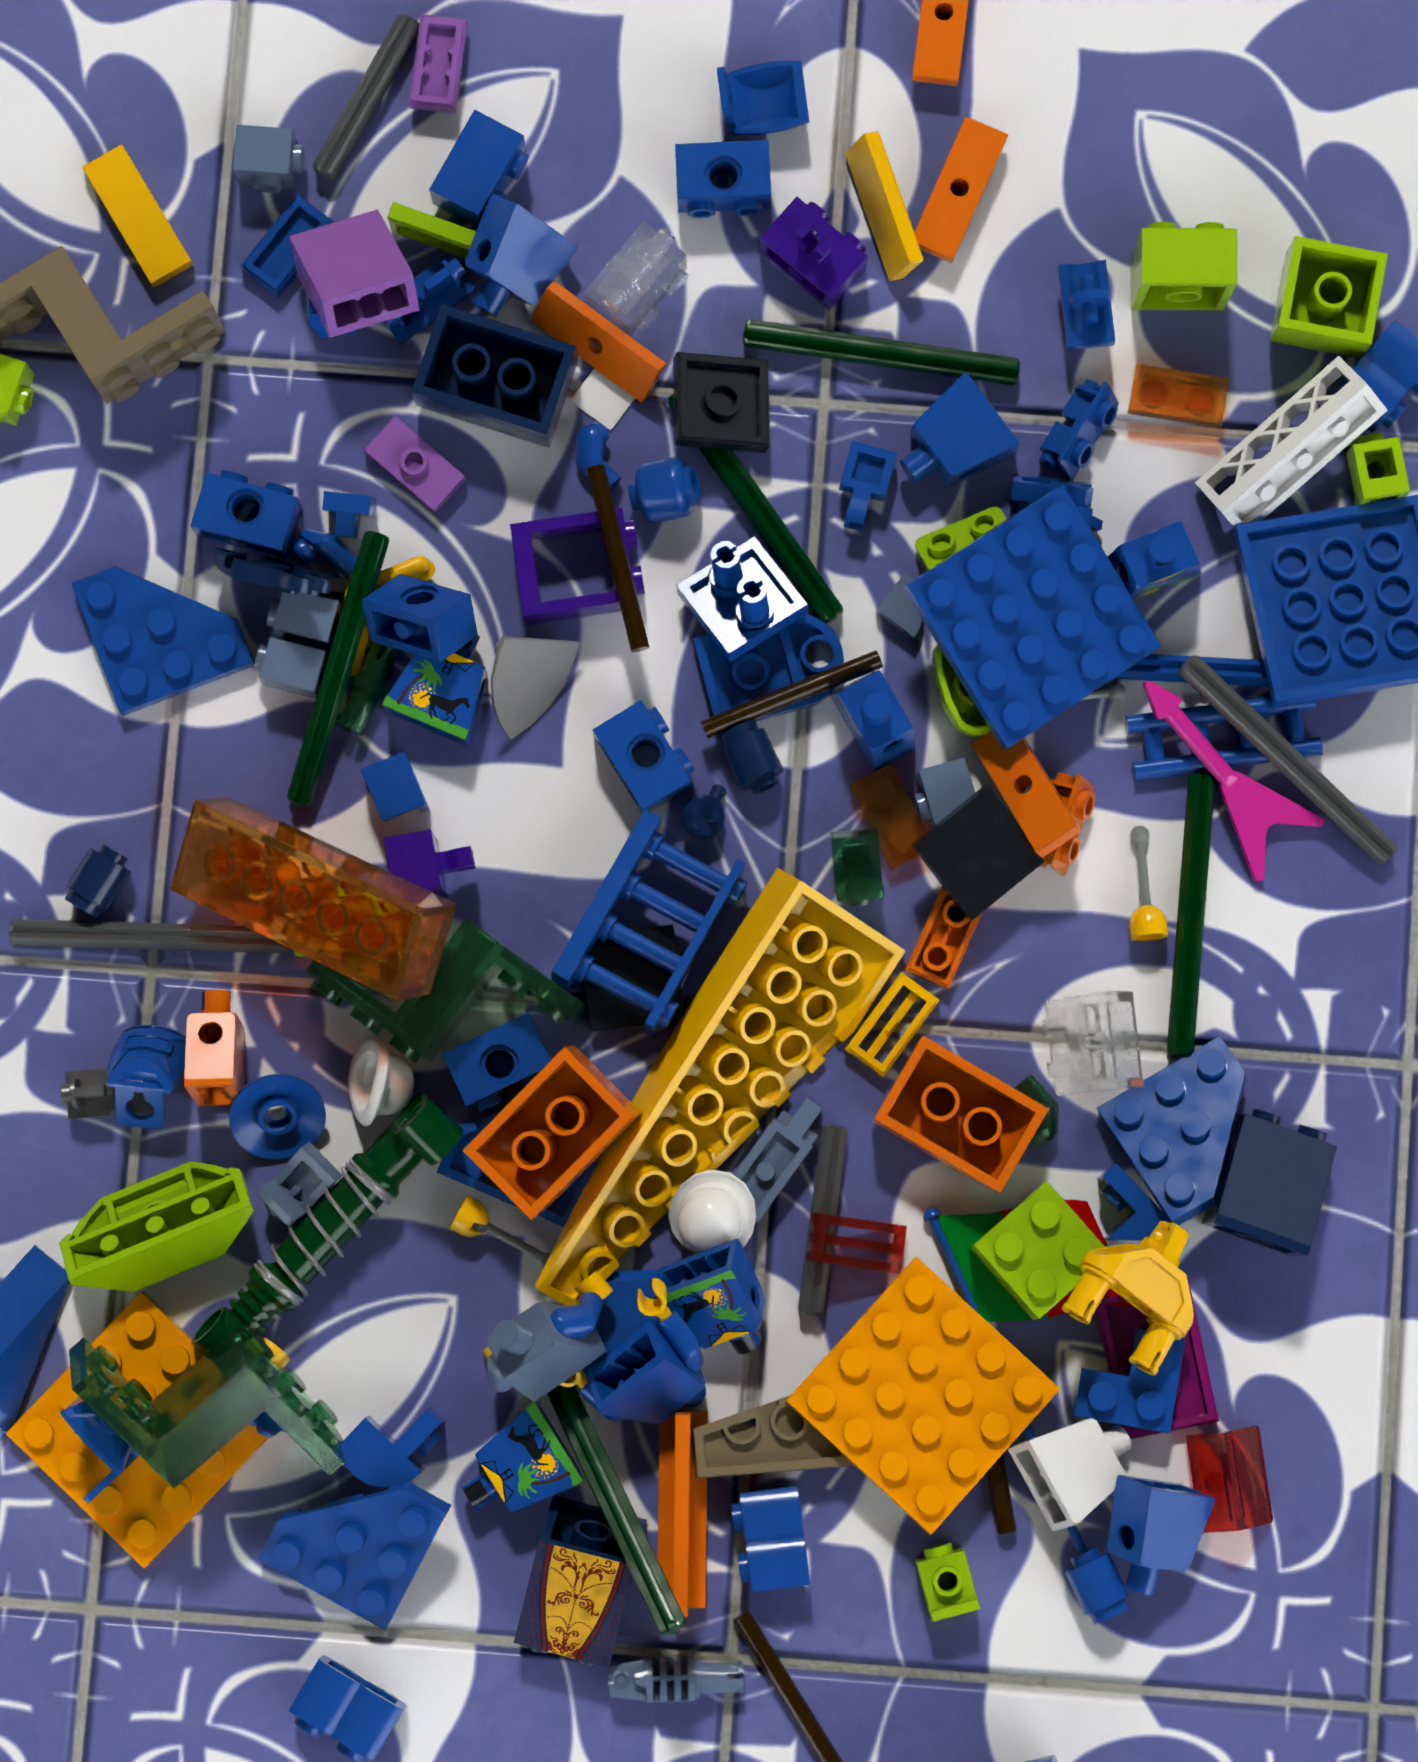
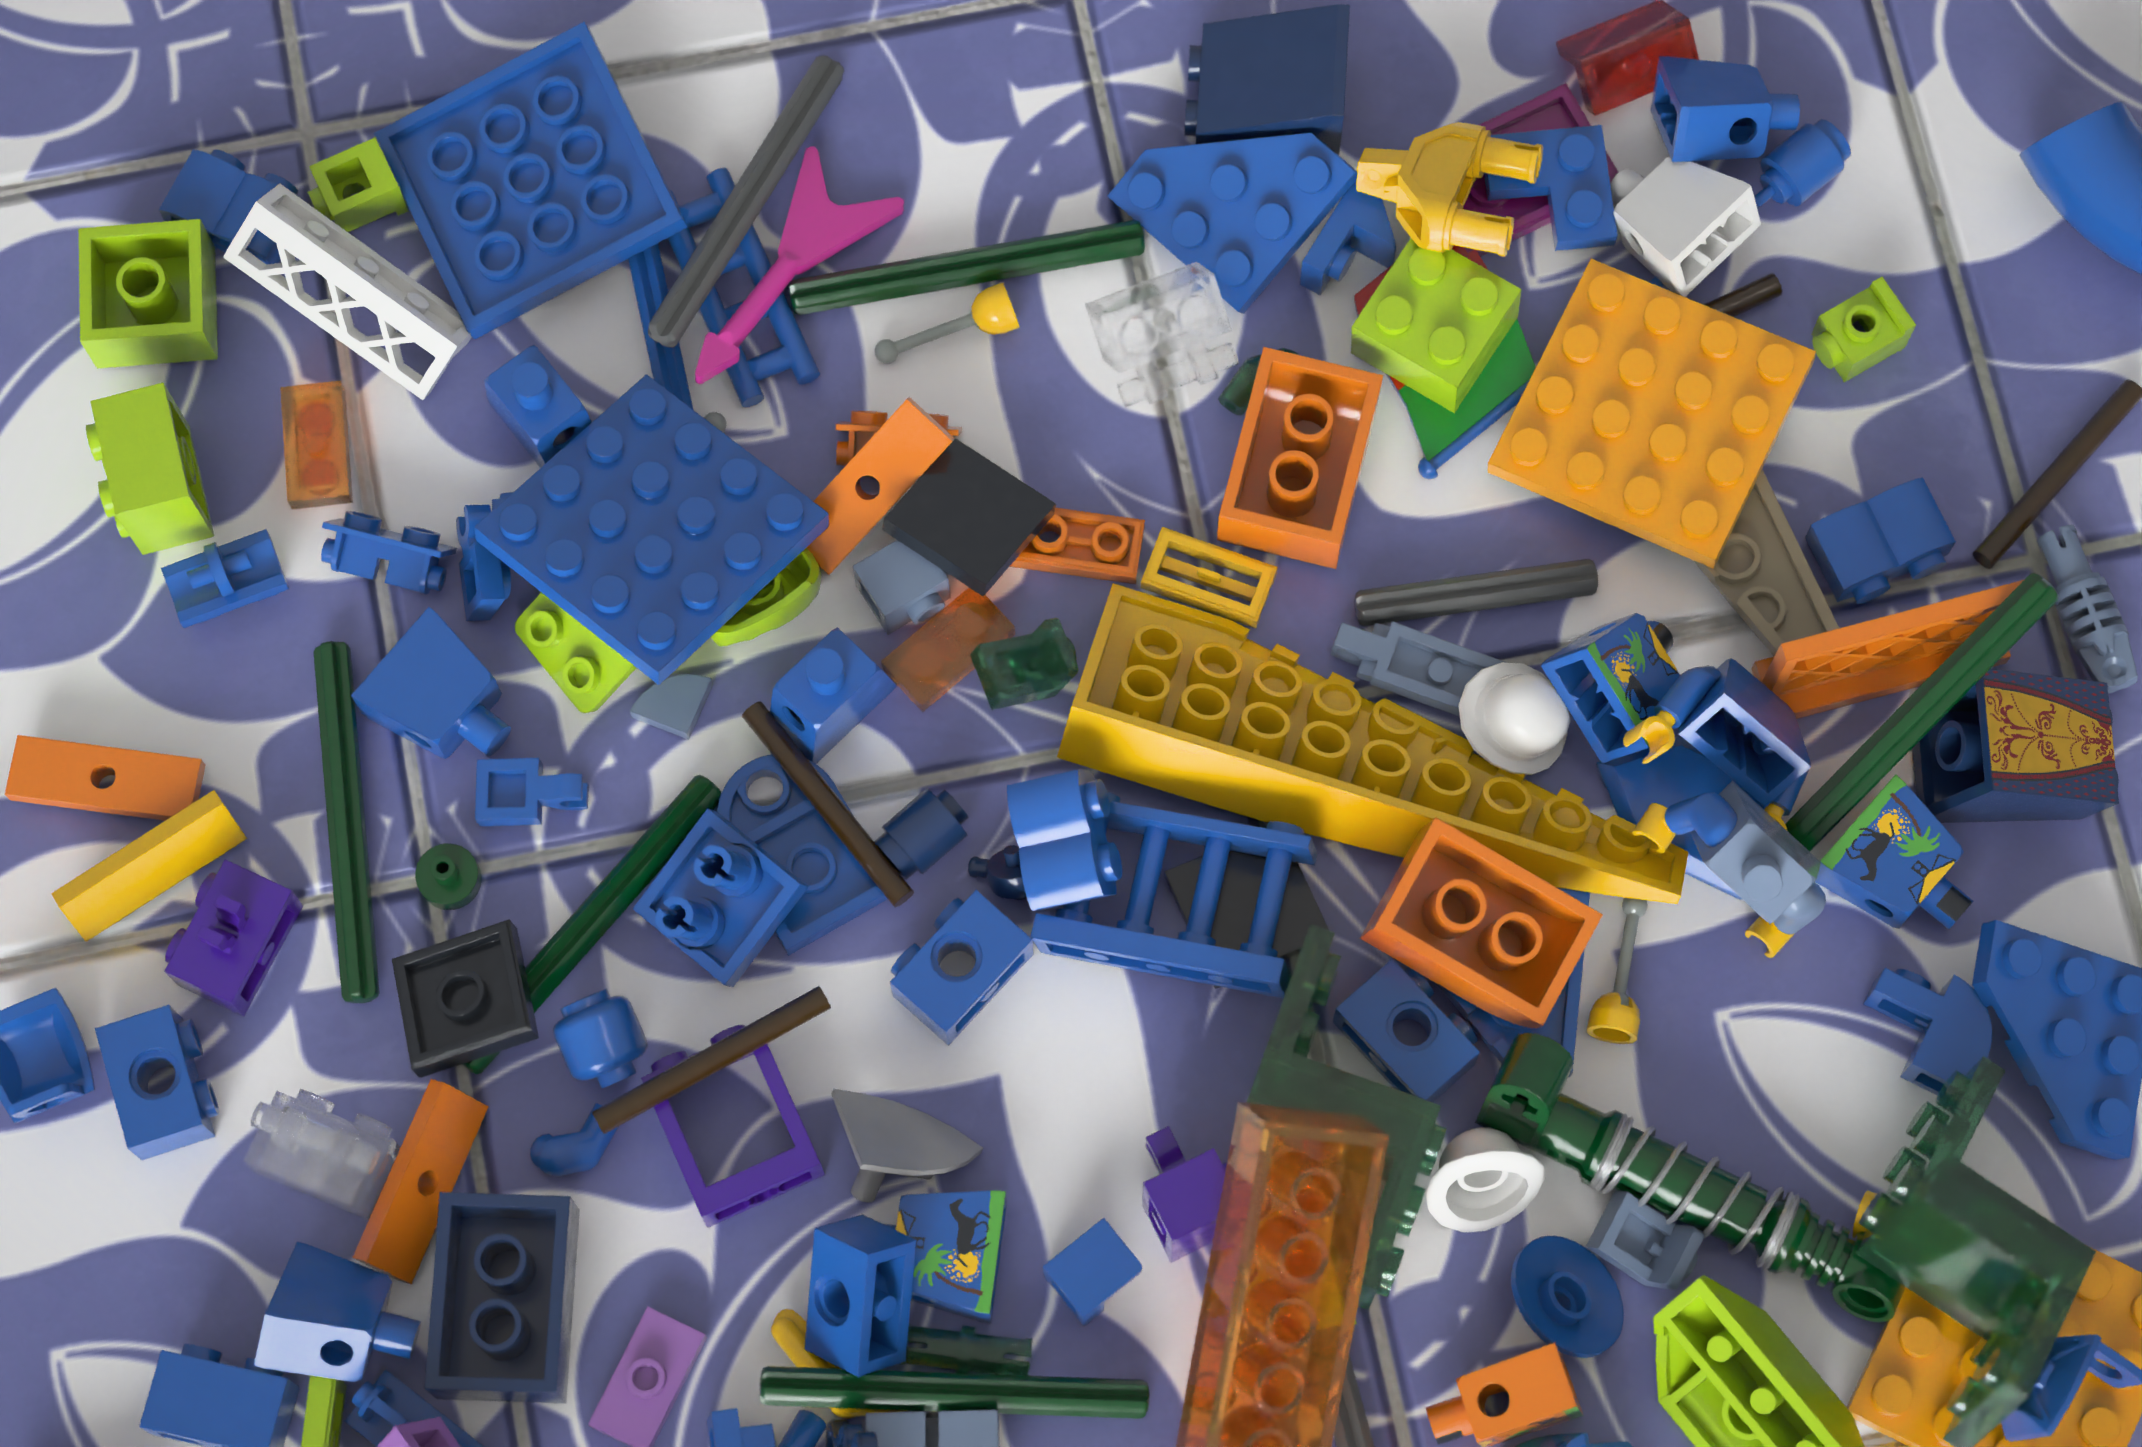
camera: 105 degrees left, 10 degrees down
white sticker [570,368,635,431] -> none
clear red tile [806,1213,907,1274] -> none
none -> dark green tile [415,843,482,910]
none -> blue brick [1007,769,1123,911]

